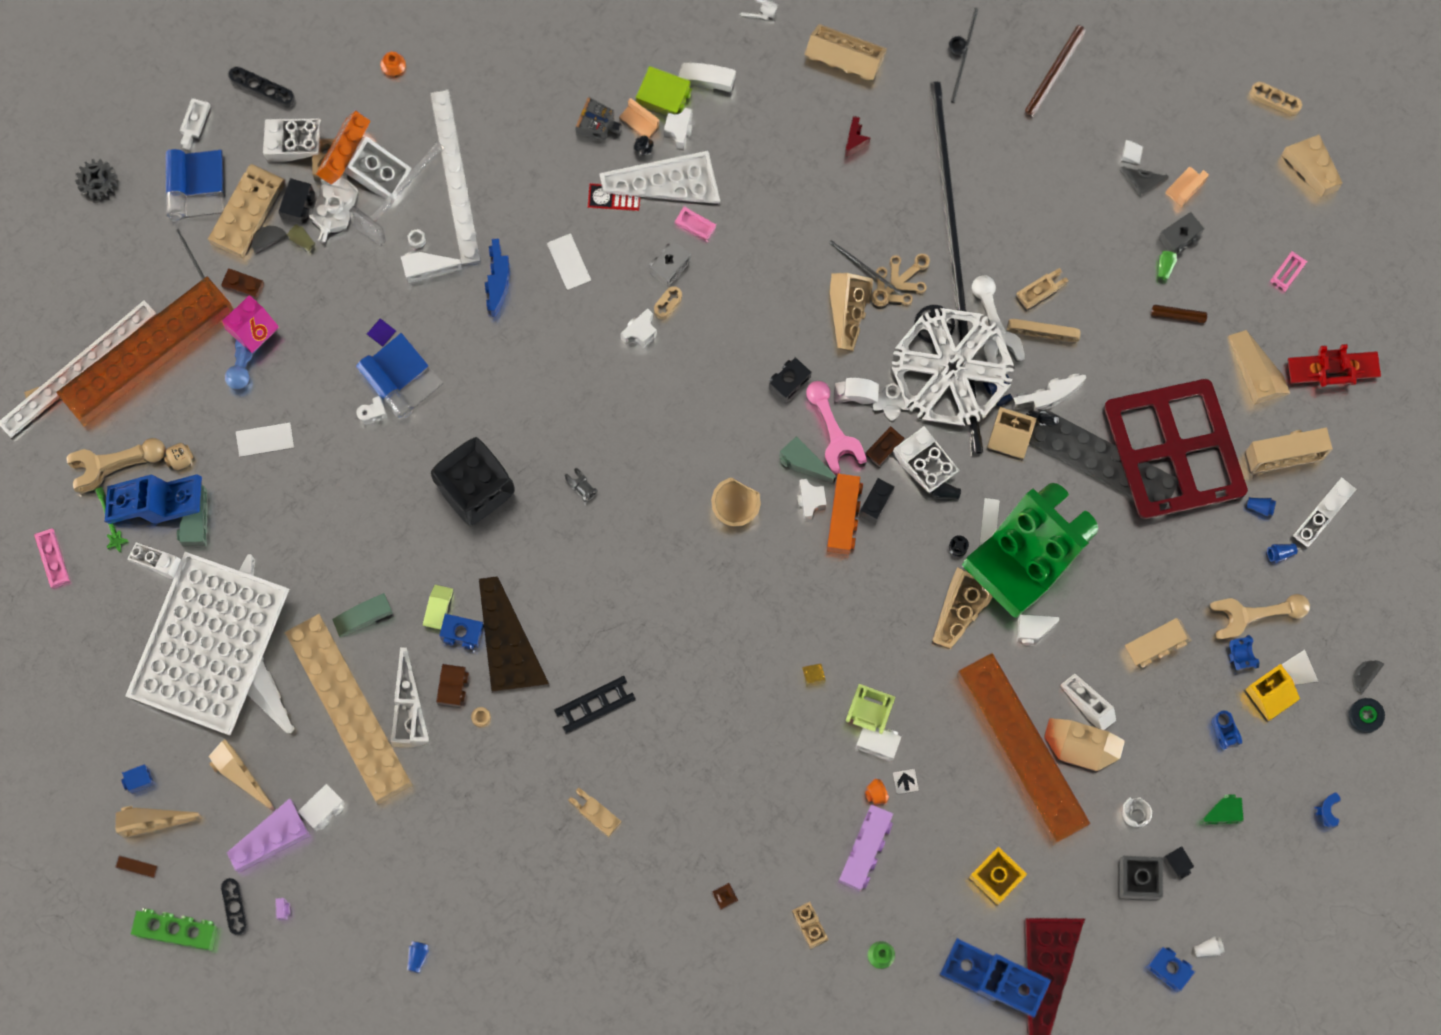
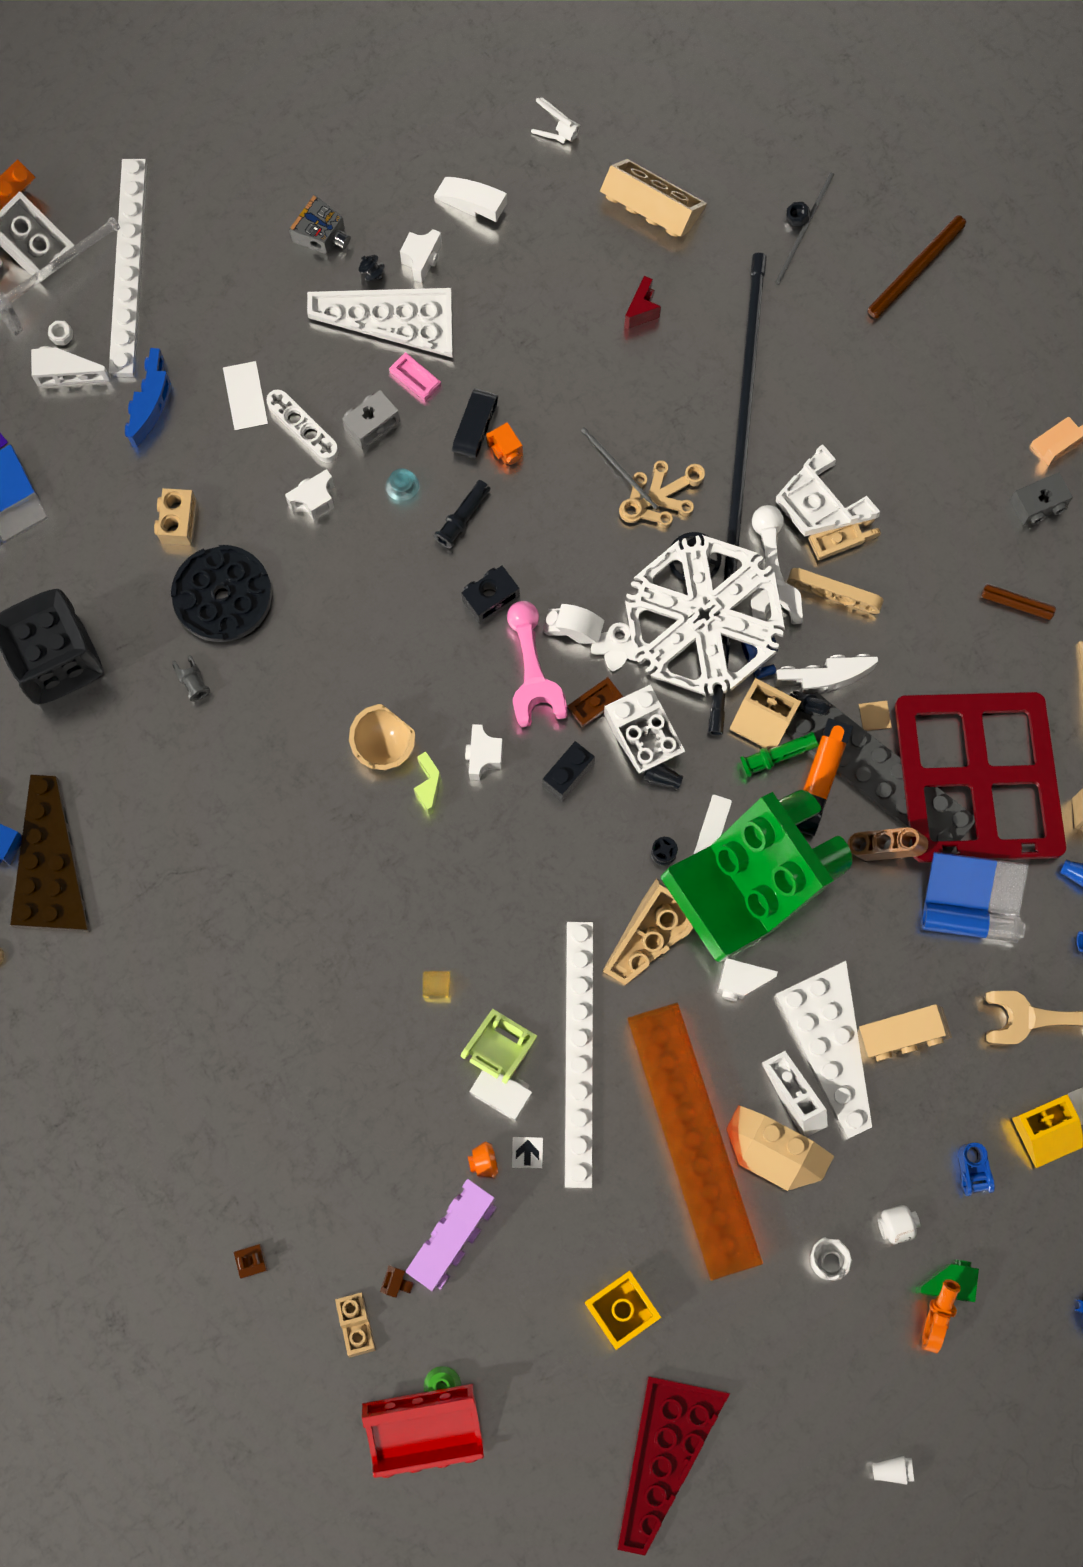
camera: 15 degrees right, 0 degrees up
orange cone [380,51,406,76] -> none
black bar [554,675,636,734] -> none
tan hinge [568,787,621,837] -> none
sticker [587,183,640,211] -> none
light nougat panel [619,98,659,139] -> none
lime brick [636,66,692,116] -> none
tan beam [654,286,682,320] -> none
sand green slope [779,436,836,484] -> none
orange brick [827,473,863,555] -> none
tan wedge [830,273,873,351] -> none
blue bracket [940,938,1051,1018] -> none
dark grey brick [1119,856,1163,900] -> none
dark grey tile [1120,166,1169,196] -> none
white slope [1121,140,1143,164] -> none
blue brick [1146,947,1195,993] -> none
bright green cone [1157,251,1177,280] -> none
black brick [1163,846,1195,879] -> none
blue piece [1228,635,1260,670] -> none
none -> tan brick [154,488,196,545]
none -> black plate [171,545,272,642]
none -> white beam [266,389,339,463]
none -> red panel [362,1384,484,1478]
none -> reddish brown tile [380,1265,414,1298]
none -> clear light blue cone [386,468,419,501]
none -> yellowish green slope [414,752,441,815]
none -> black pin [433,480,491,549]
none -> black beam [452,388,498,459]
none -> orange brick [486,422,523,465]
none -> white plate [565,922,593,1188]
none -> green pin [740,732,819,778]
none -> white wing [775,961,872,1139]
none -> white wing [776,444,880,537]
none -> orange piece [796,718,853,836]
none -> medium nougat beam [847,827,928,861]
none -> tan sticker [859,701,892,731]
none -> white head [878,1205,920,1244]
none -> blue door [922,852,1029,943]
none -> orange pin [922,1279,961,1354]

